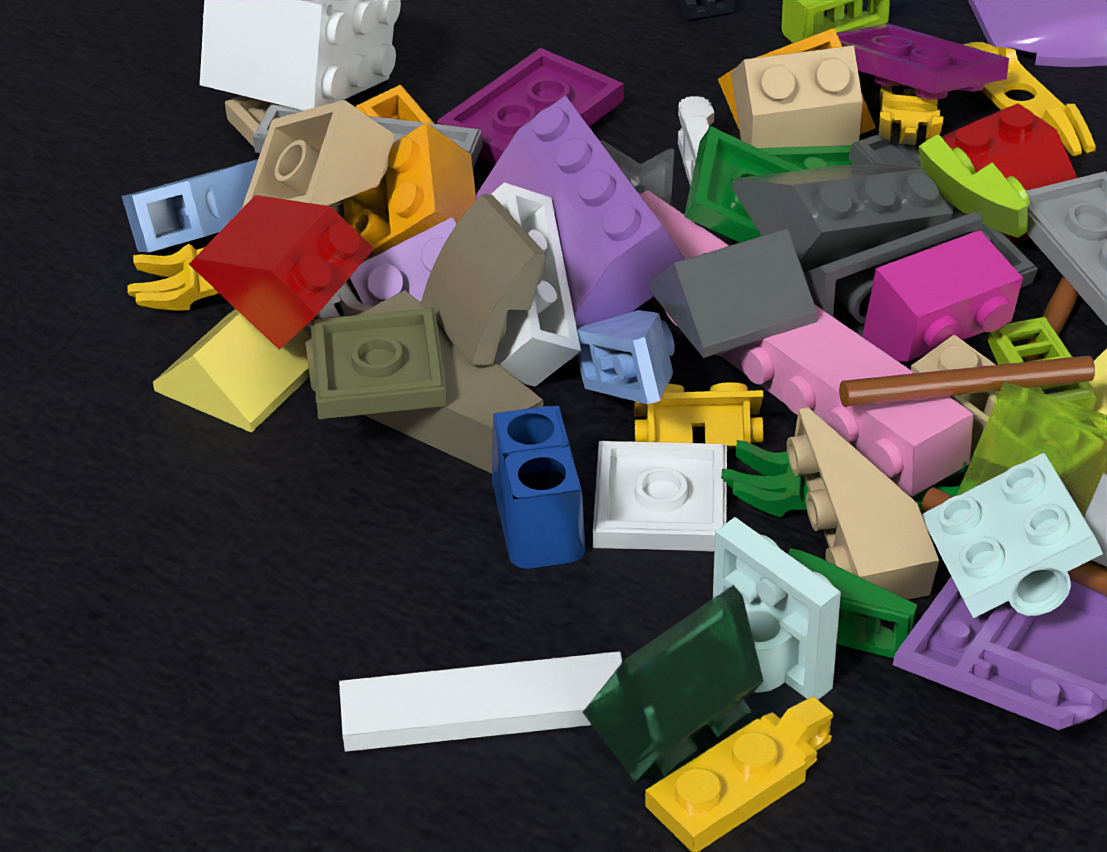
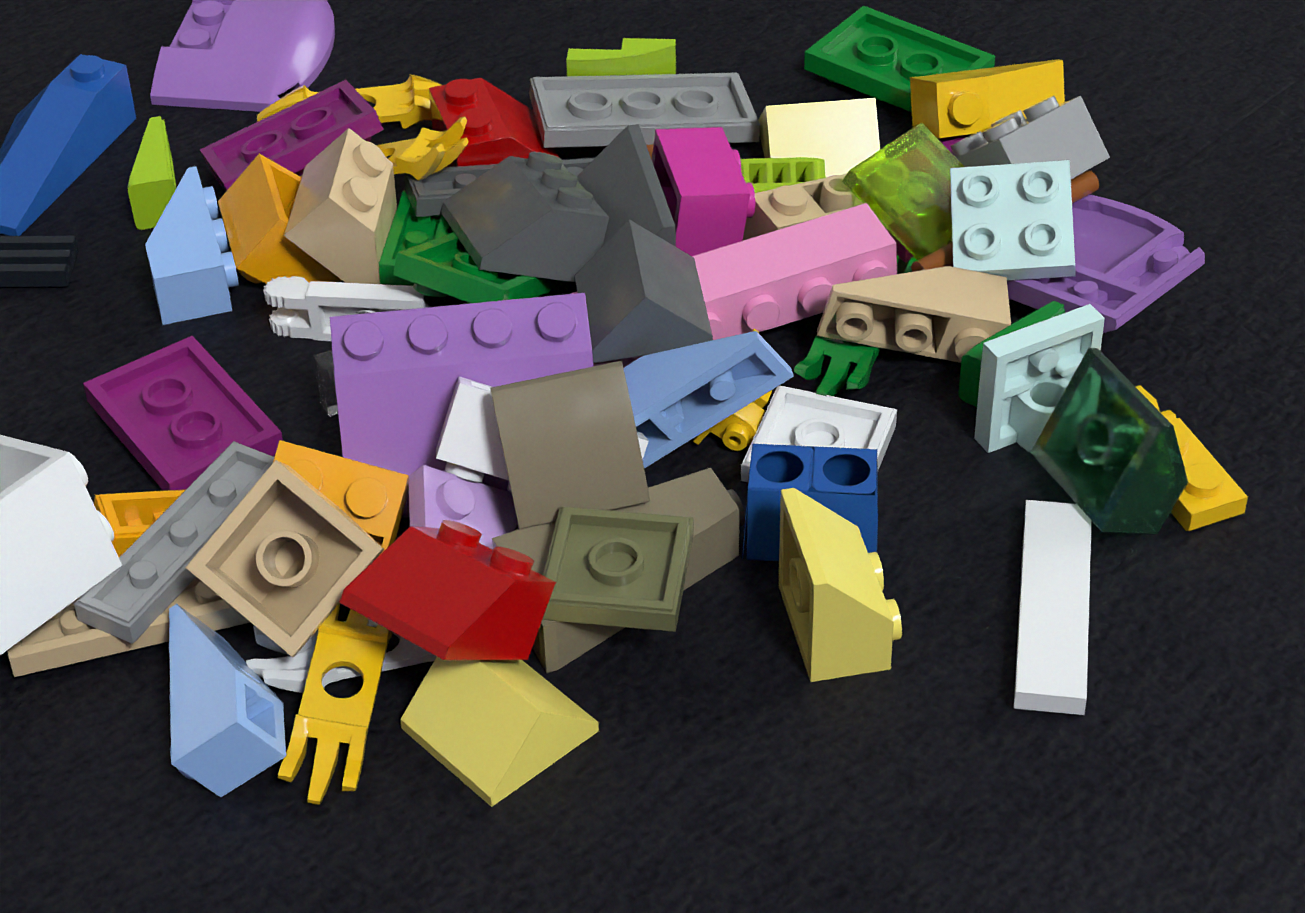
camera: 75 degrees left, 0 degrees up
dark orange bar [839,356,1095,407] -> none
lime slope [919,134,1030,238] -> none
none -> light blue slope [145,166,239,325]
none -> light yellow slope [779,488,902,682]

